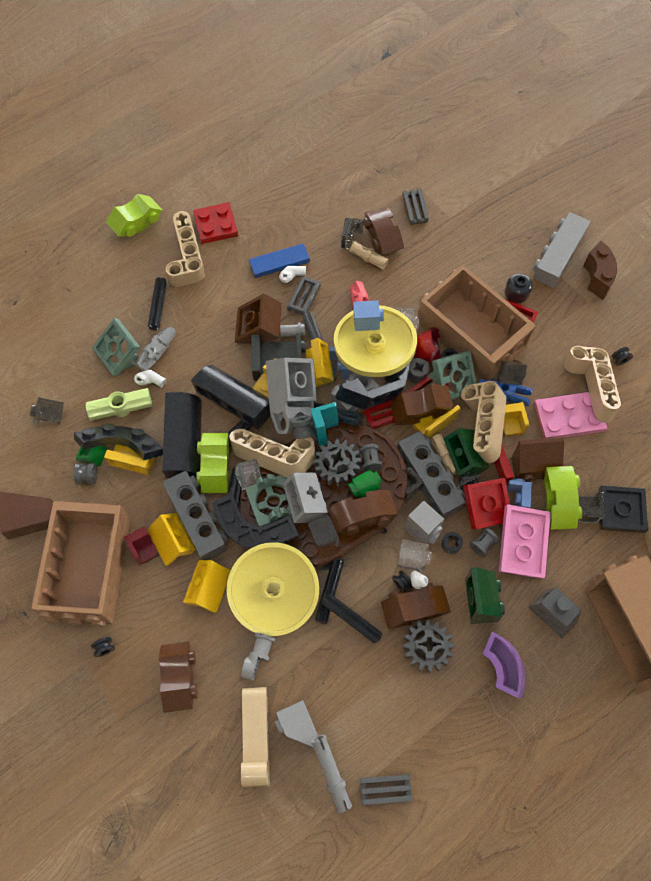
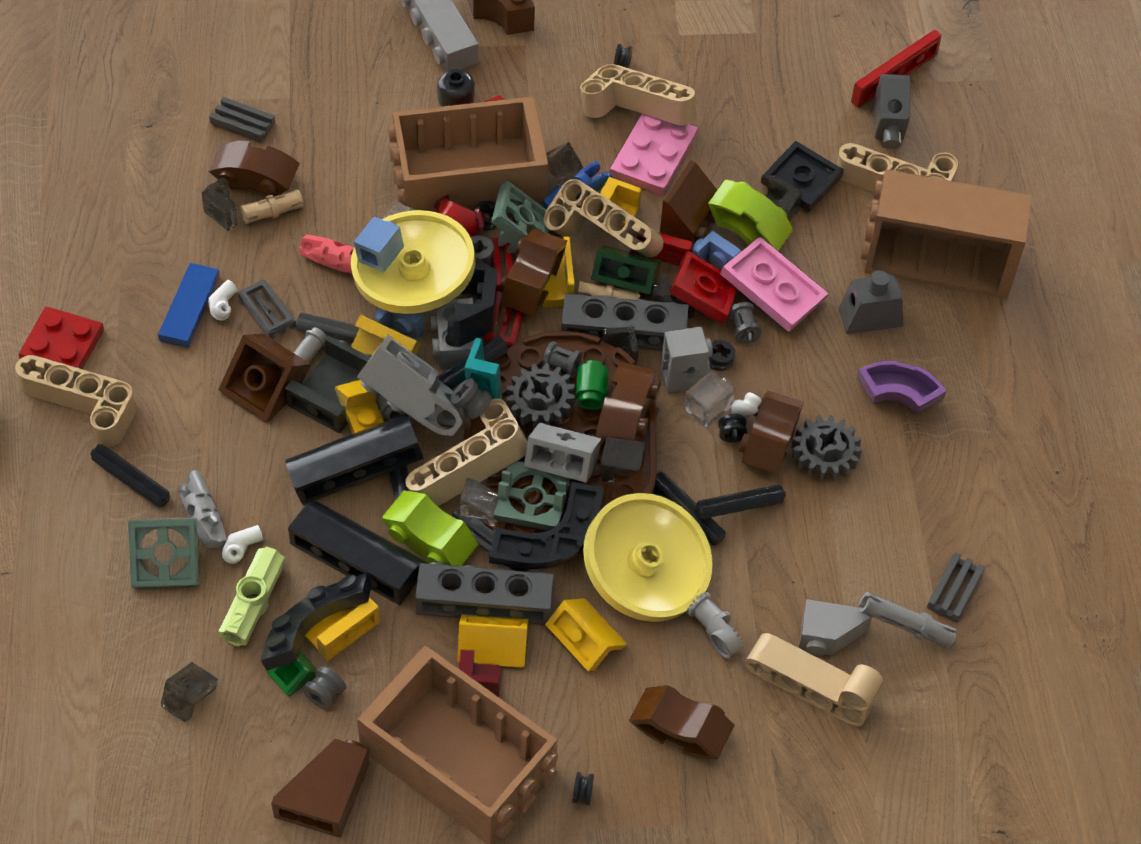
camera: 60 degrees left, 10 degrees down
dark green slope [465,567,505,624] -> none

